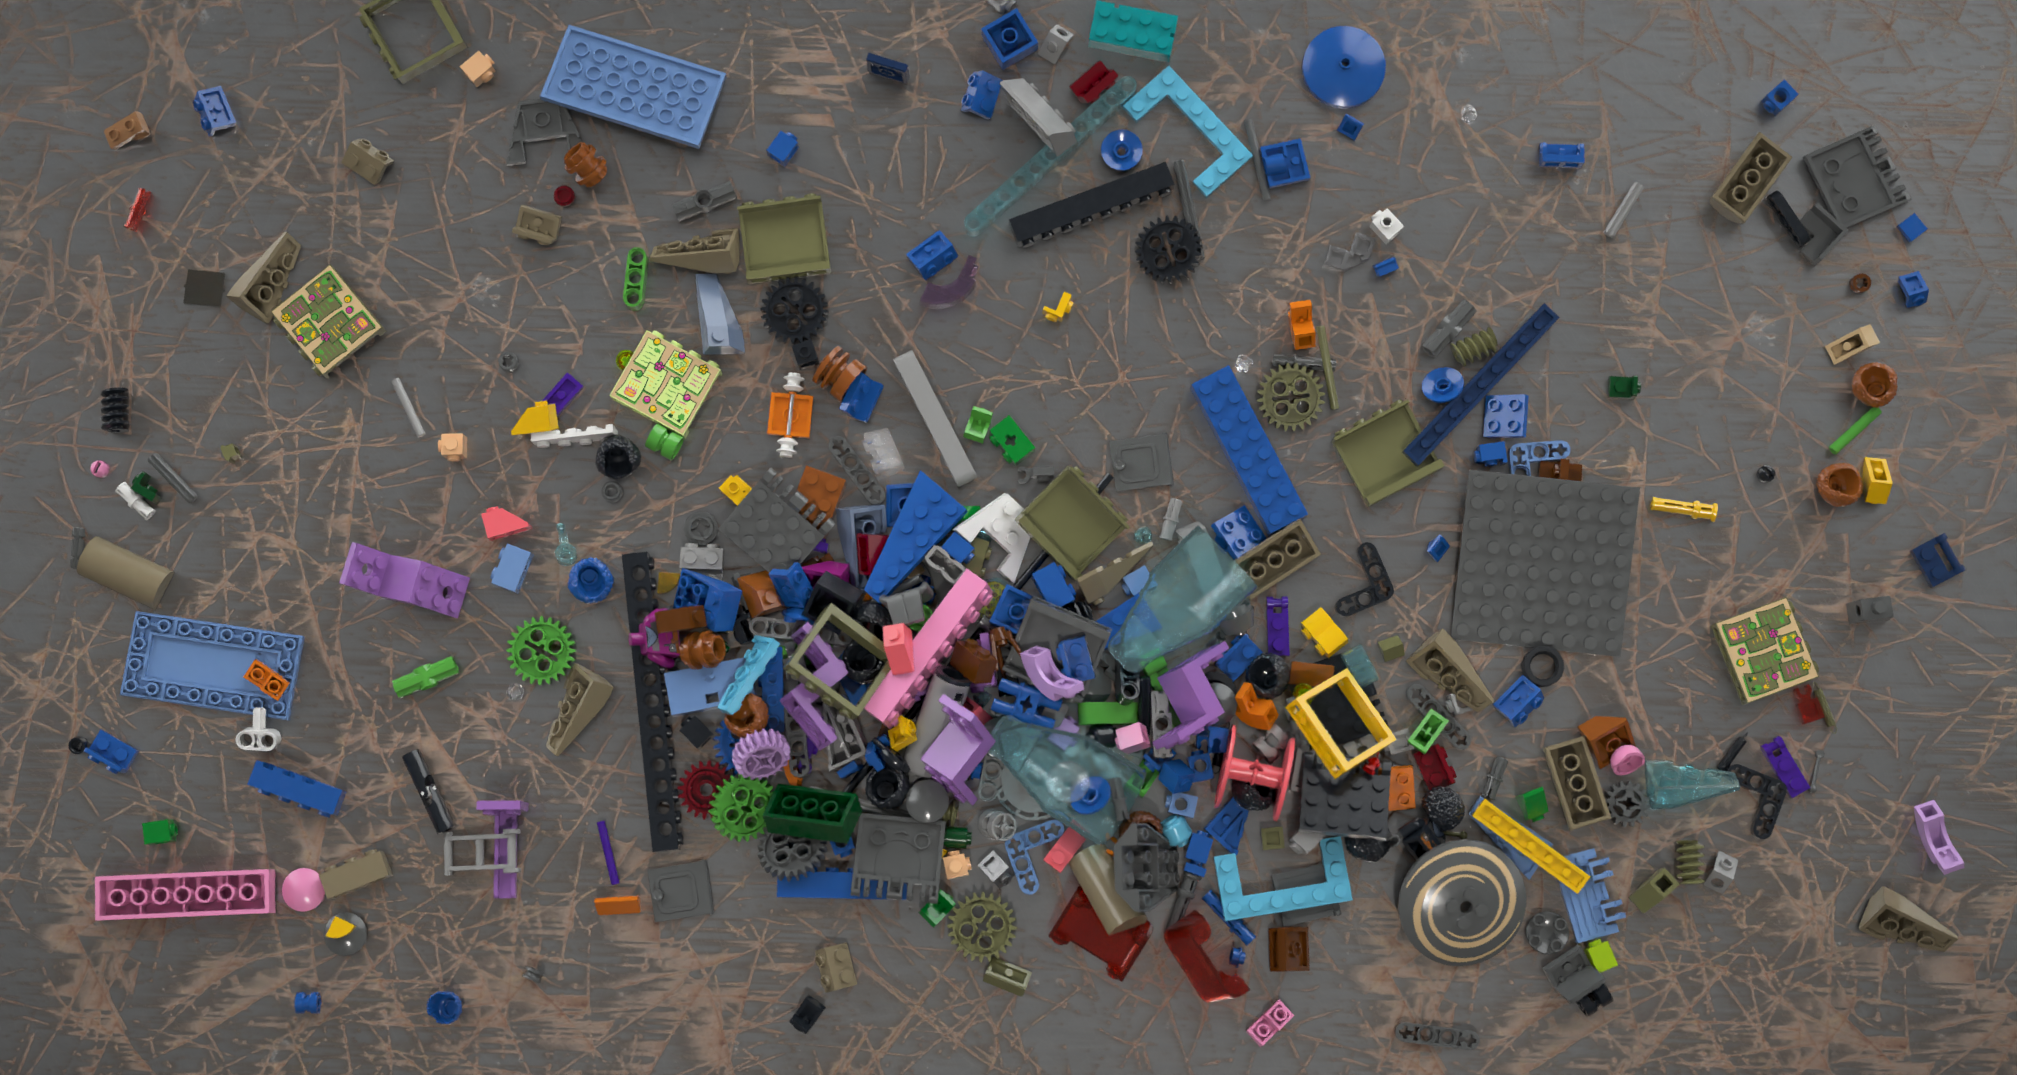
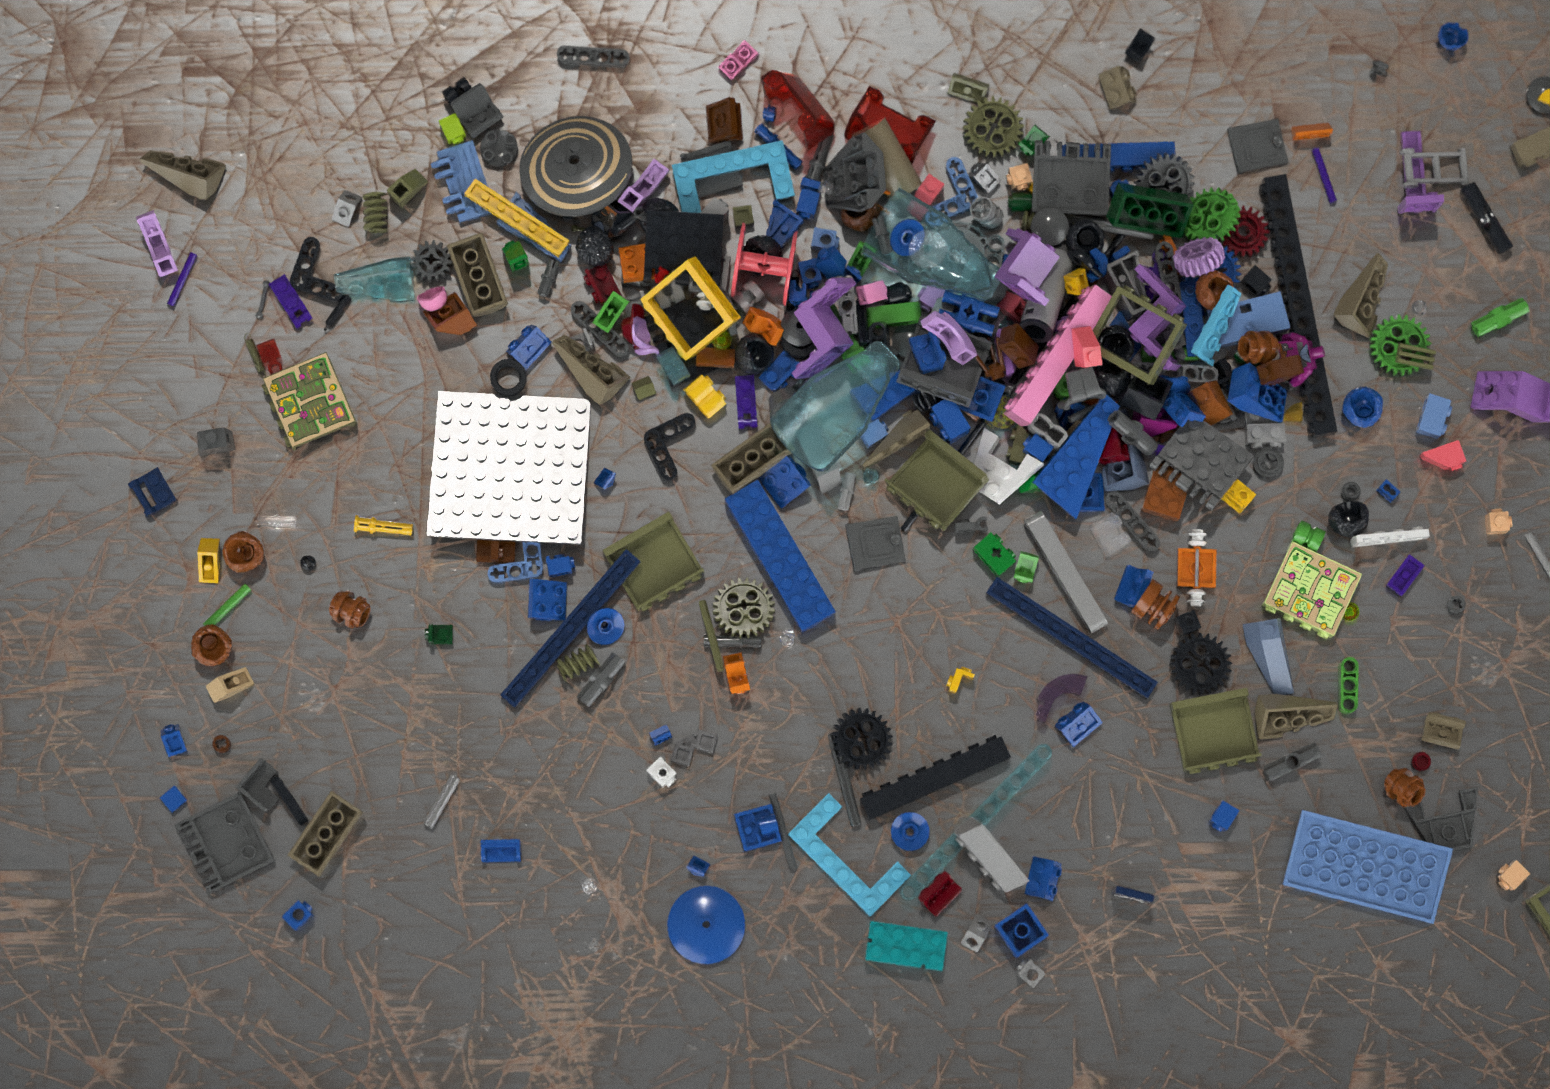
camera: 170 degrees right, 0 degrees up
yellow slope [511,401,559,435] -> none
clear light blue plate [555,523,577,566] -> none
medium azure head [1162,814,1192,848] -> none
none -> dark purple bar [167,252,197,307]
none -> clear pin [257,514,297,530]
none -> dark orange piece [329,590,371,629]
none -> lavender arch [618,159,670,213]
none -> hair [621,303,659,355]
none -> clear hinge [818,180,834,195]
none -> dark blue plate [986,577,1158,699]
none -> dark grey piece [1107,410,1158,456]
none -> blue piece [1376,479,1400,503]
none -> olive tile [1395,343,1436,370]

